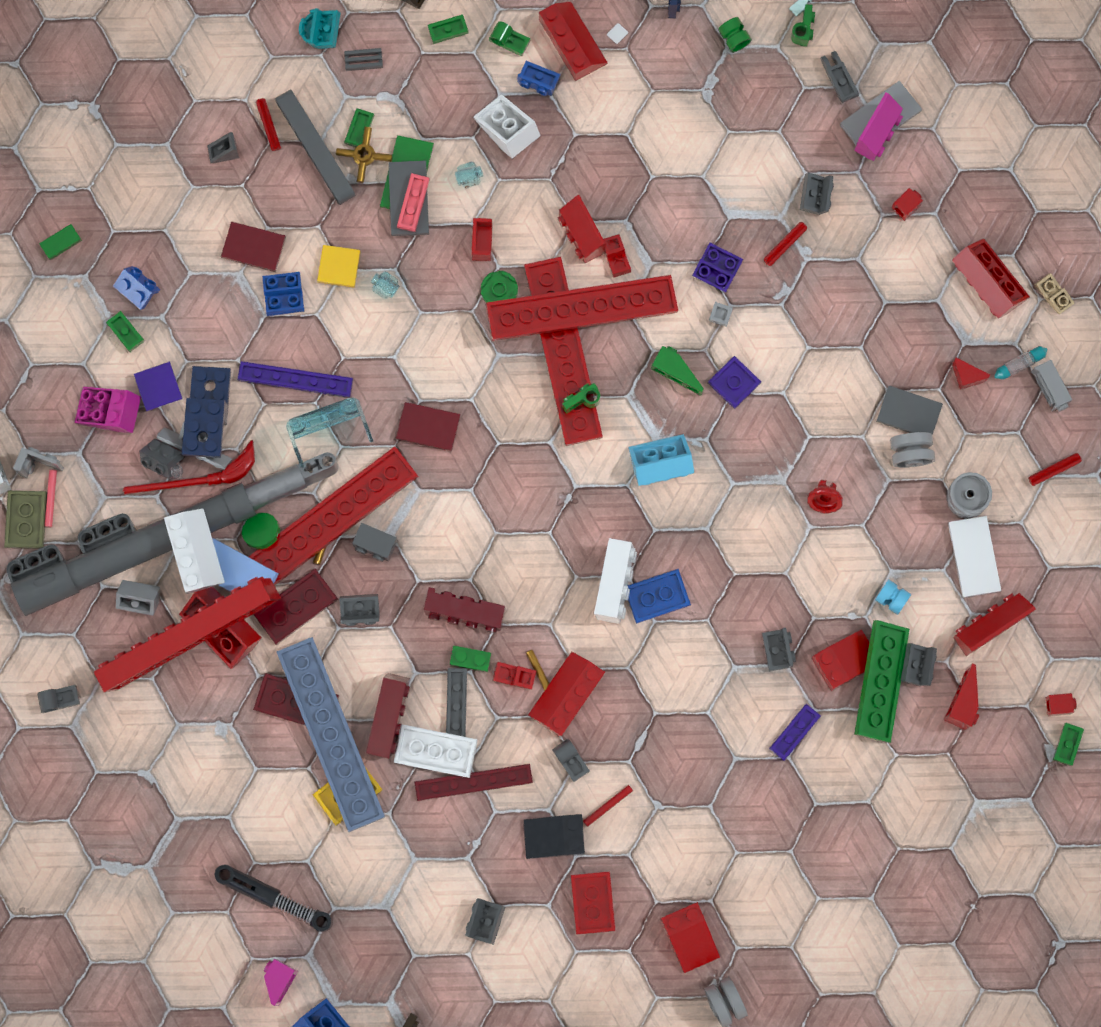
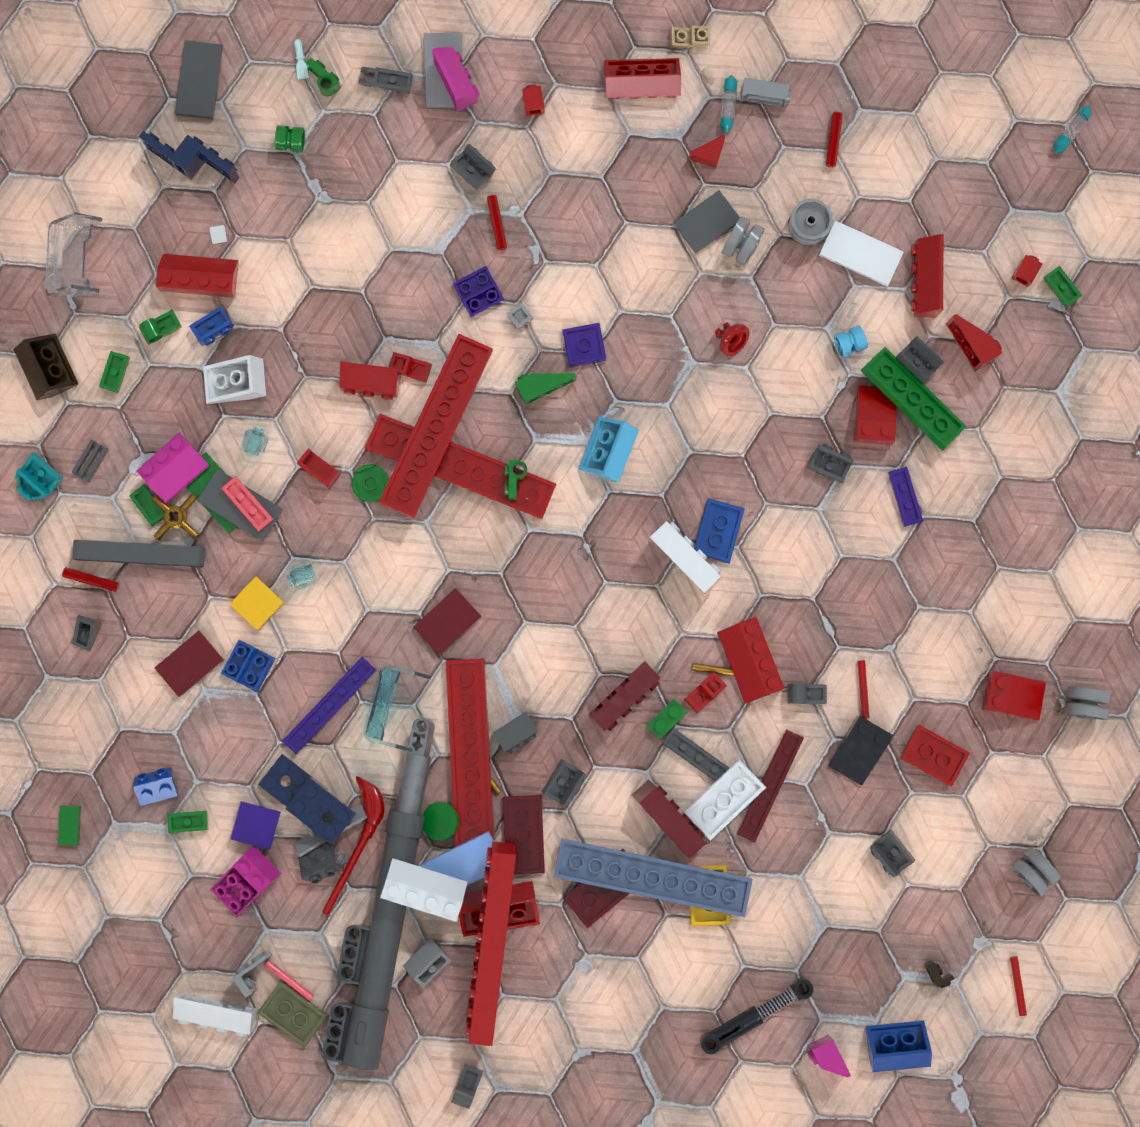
camera: 60 degrees left, 5 degrees up
none -> dark pink slope [136,433,210,504]

